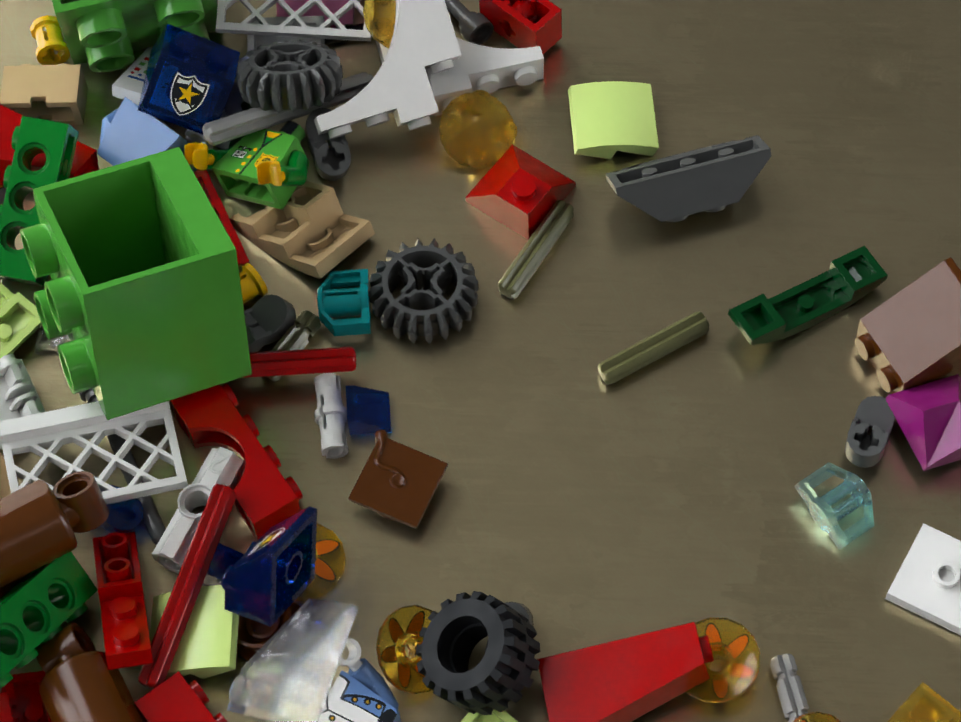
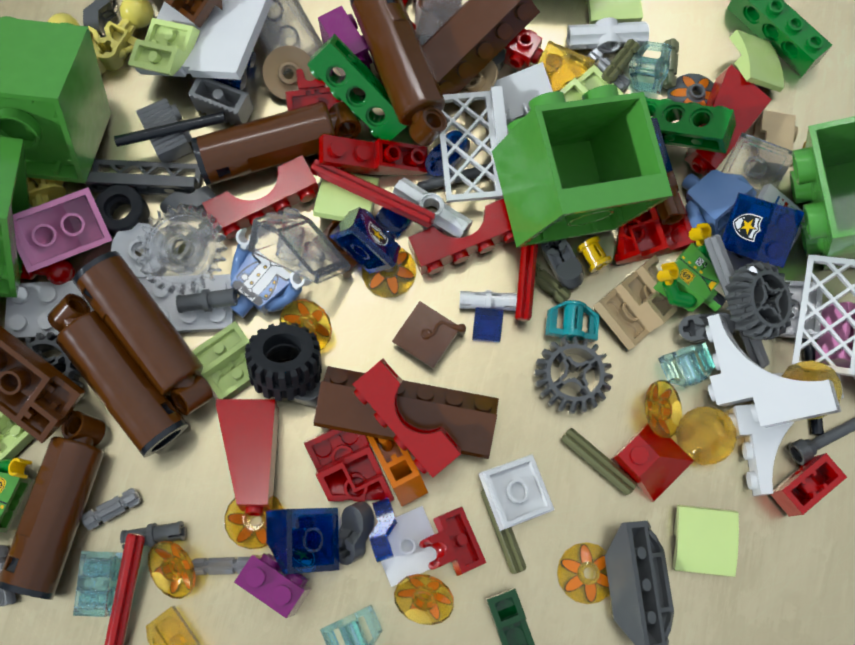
camera: 95 degrees right, 15 degrees up
none -> magenta brick [234,553,312,618]
none -> clear blue slope [266,508,339,574]
none -> red slope [304,429,395,502]
none -> reddish brown slope [314,366,499,459]
none -> dark grey piece [333,501,374,565]
none -> red arch [352,358,461,478]
none -> orange slope [367,436,428,506]
none -> clear blue piece [369,498,397,563]
none -> white plate [369,506,437,587]
none -> clear yellow dish [394,574,454,625]
none -> red plate [419,507,487,576]
none -> white tile [478,454,555,531]
none -> dish [557,542,610,604]
none -> clear yellow dish [645,380,682,438]
none -> clear light blue piece [658,342,715,388]
none -> clear tile [721,132,792,197]

